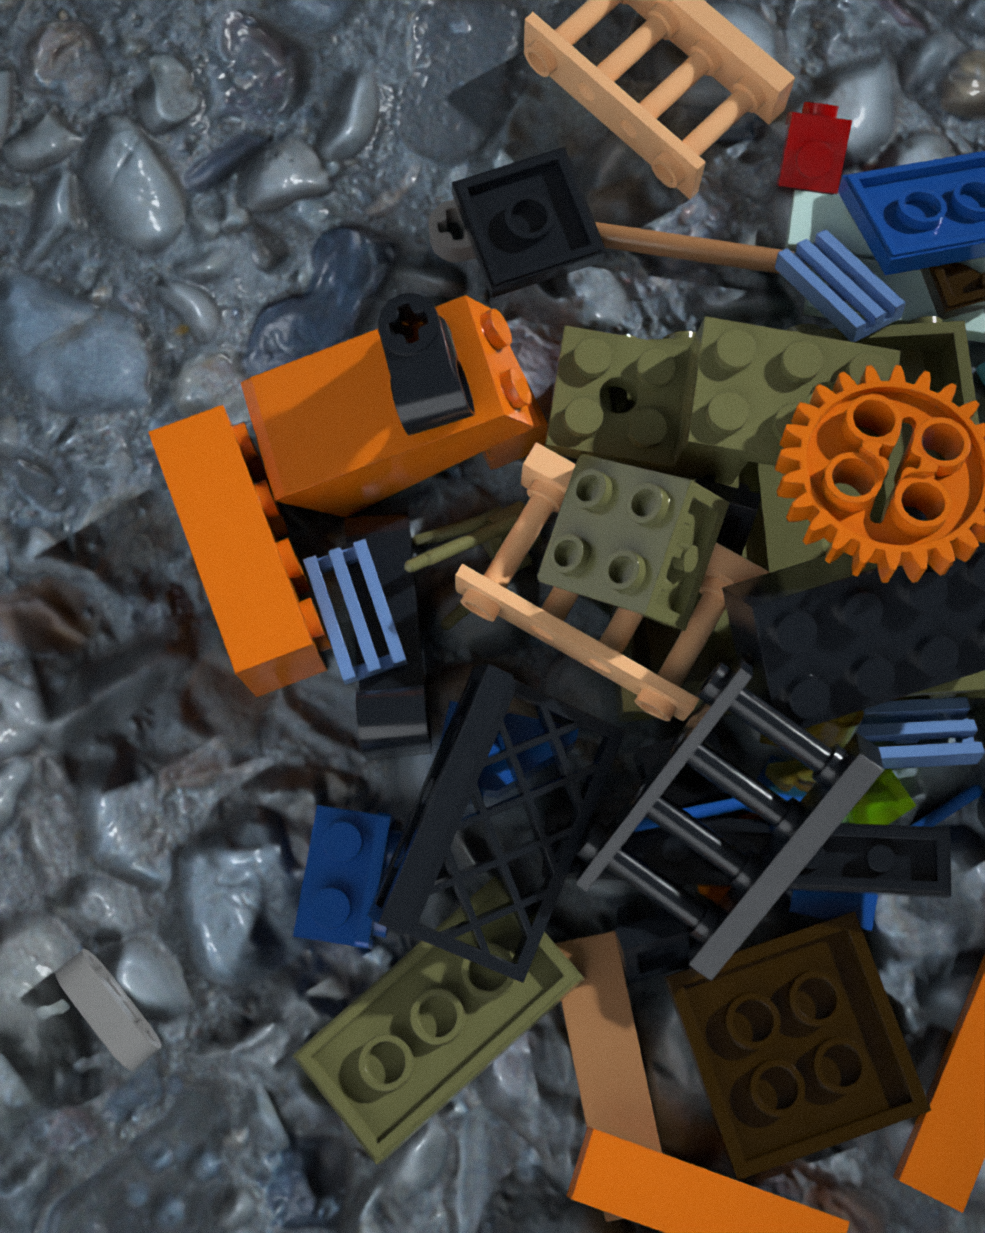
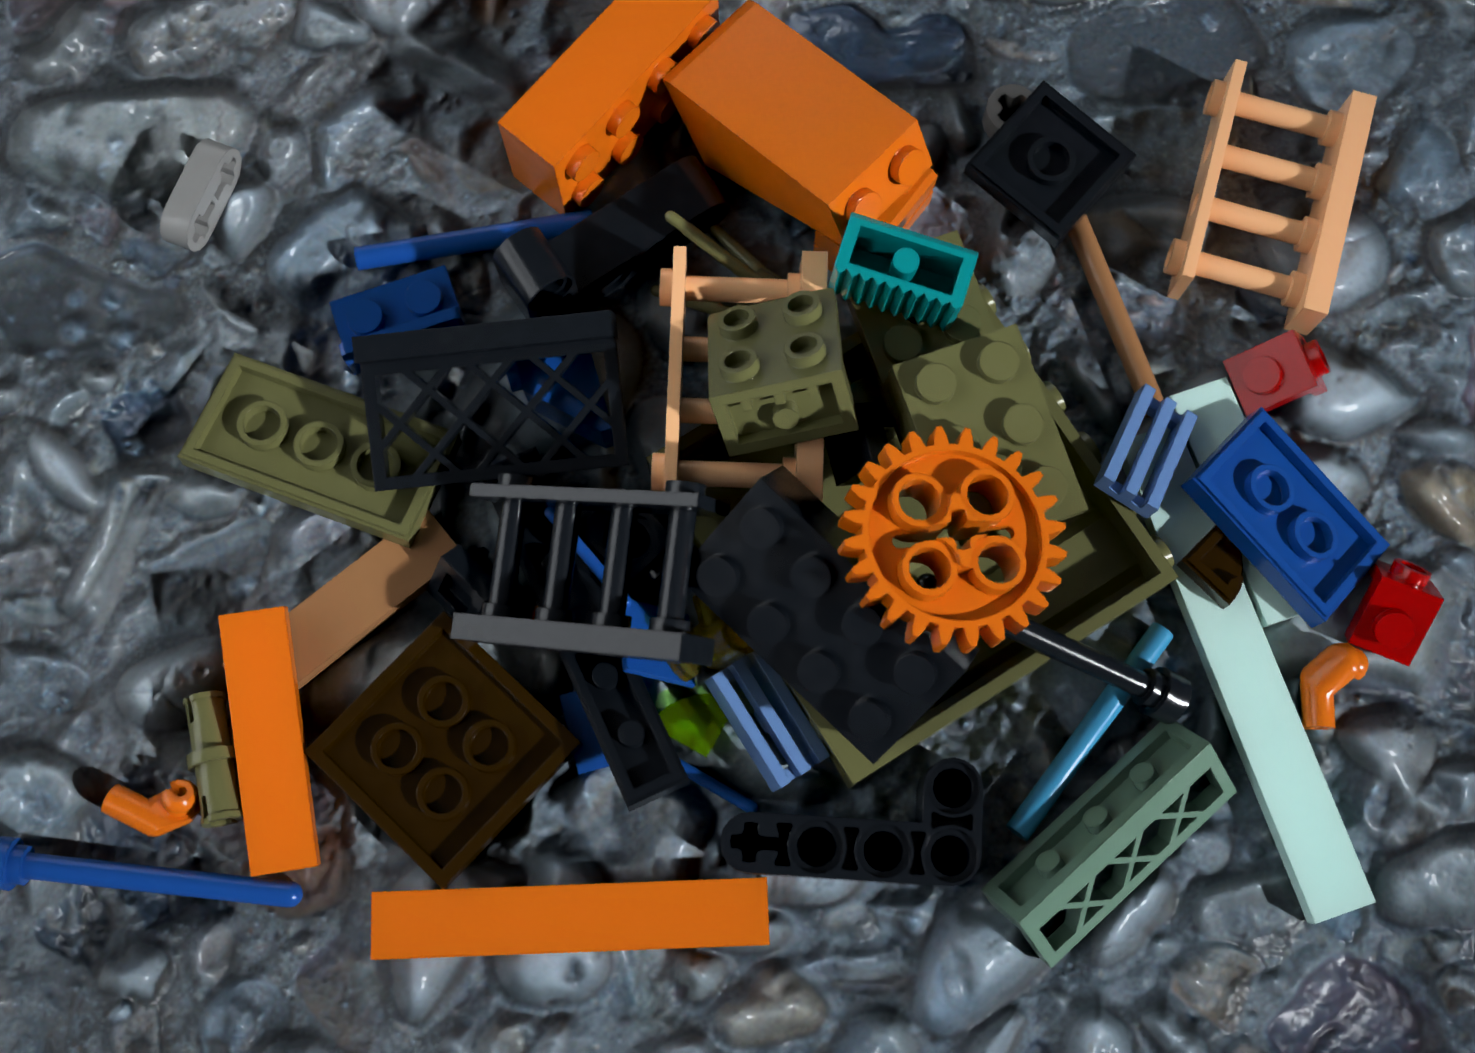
camera: 60 degrees right, 0 degrees up
medium blue tile [303,539,407,685] -> none
black piece [378,293,475,436] -> none
none -> blue bar [354,209,593,271]
none -> teal brick [828,212,979,332]

